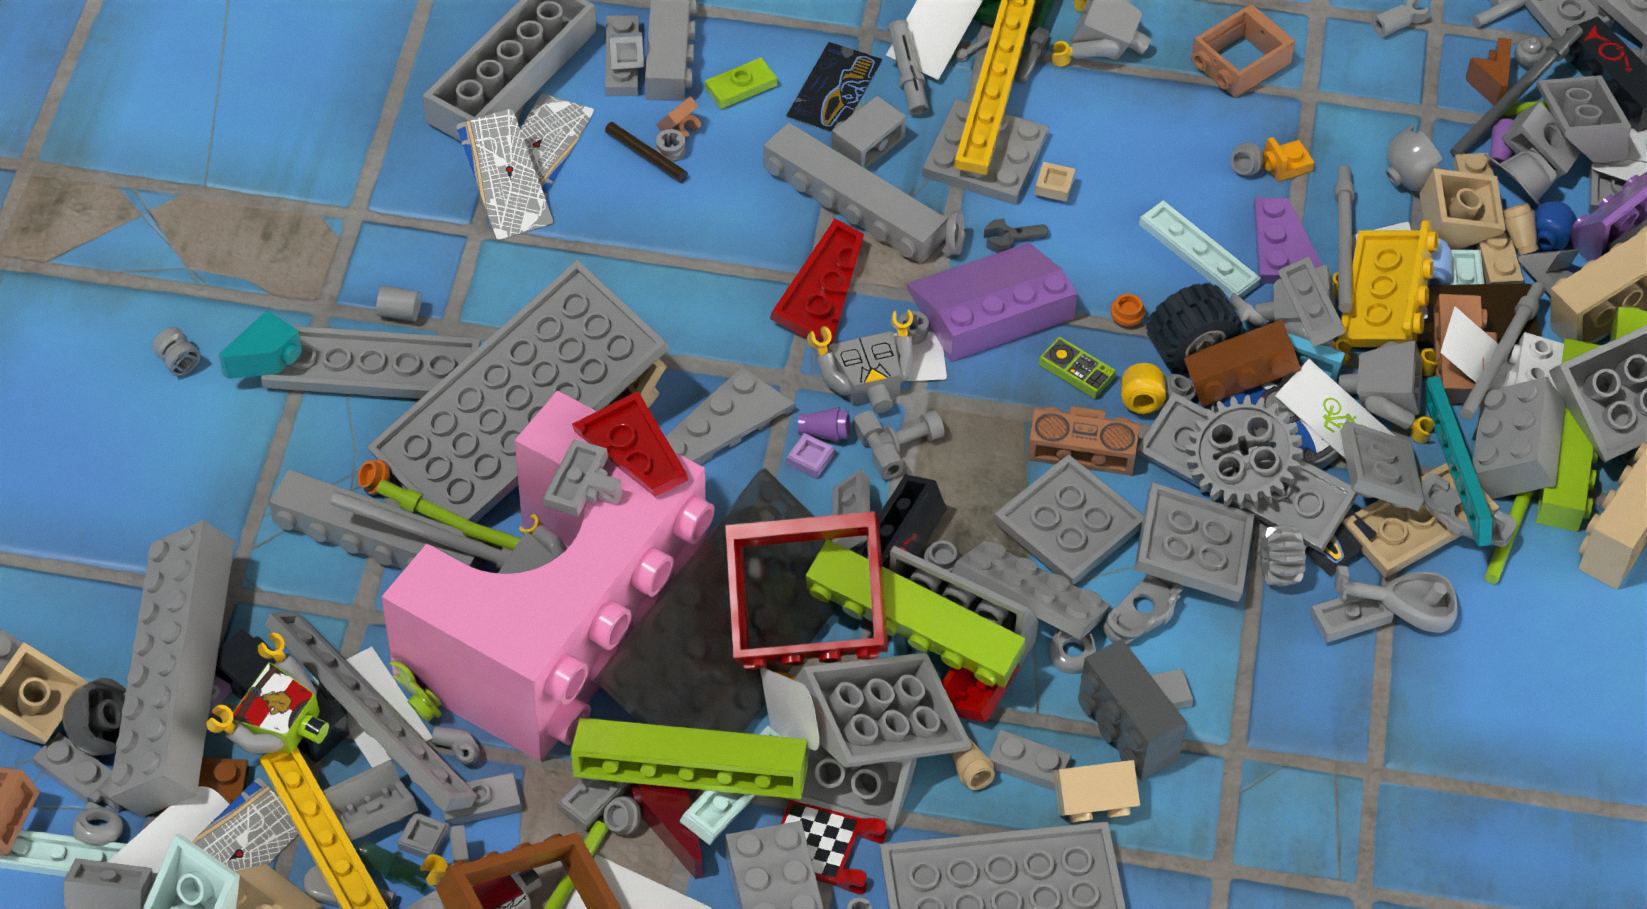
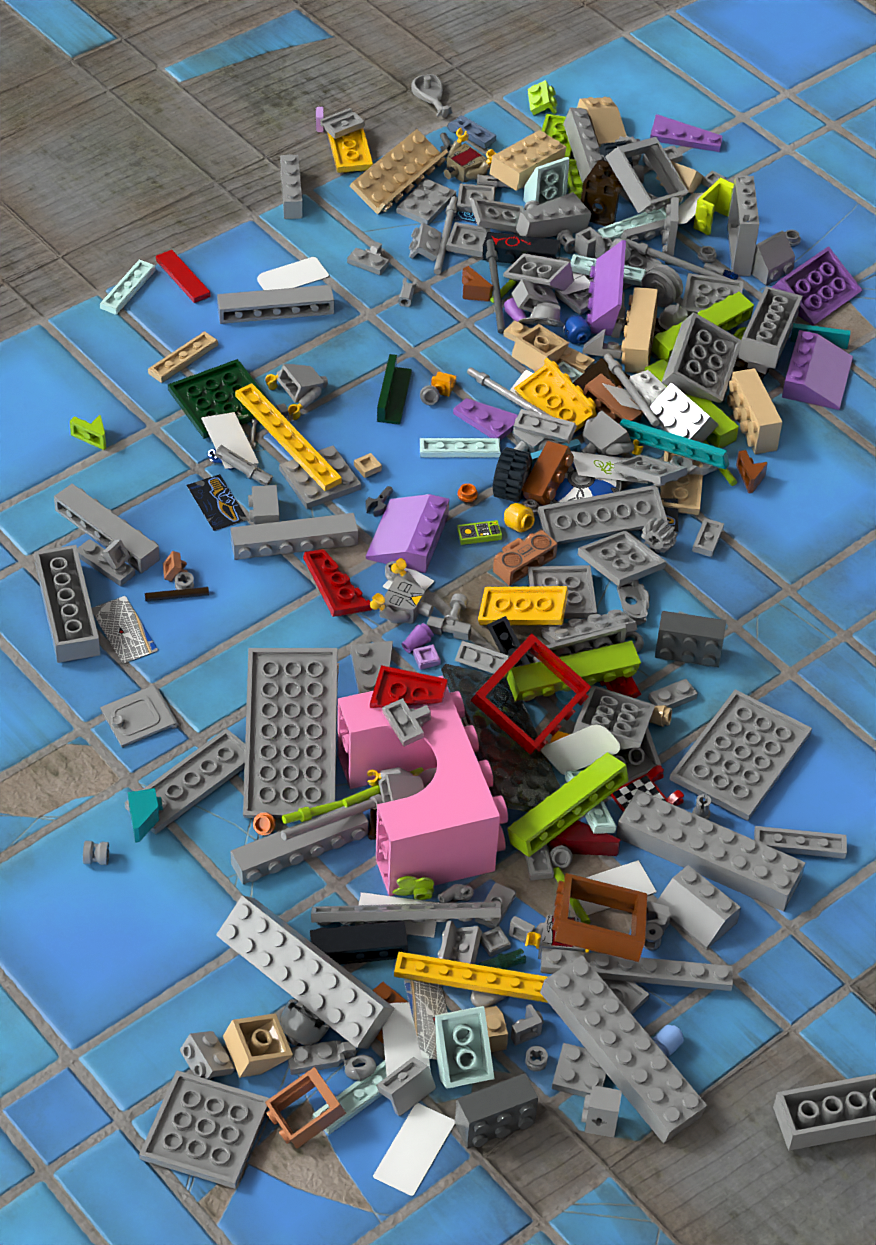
camera: 50 degrees left, 5 degrees down
torso [206,633,329,754] -> none
light grey piece [376,285,421,322] -> none
light grey sticker [456,109,553,240] -> none
lime plate [705,57,777,109] -> none
light grey piece [941,211,966,255] -> none
tan brick [1053,760,1140,822] -> none
light grey gear [1186,395,1304,509] -> none
nougat window [1191,4,1296,98] -> none
light grey piece [1230,293,1269,329] -> none
light grey piece [1334,566,1458,633] -> none
light grey cylinder [1386,125,1448,193] -> none
tan cone [1502,203,1538,255] -> none
light grey plate [1515,37,1546,70] -> none
none -> light grey container [100,685,179,748]
none -> dark green panel [377,354,412,424]
none -> yellow plate [478,586,569,625]
none -> dark orange slope [736,450,768,493]

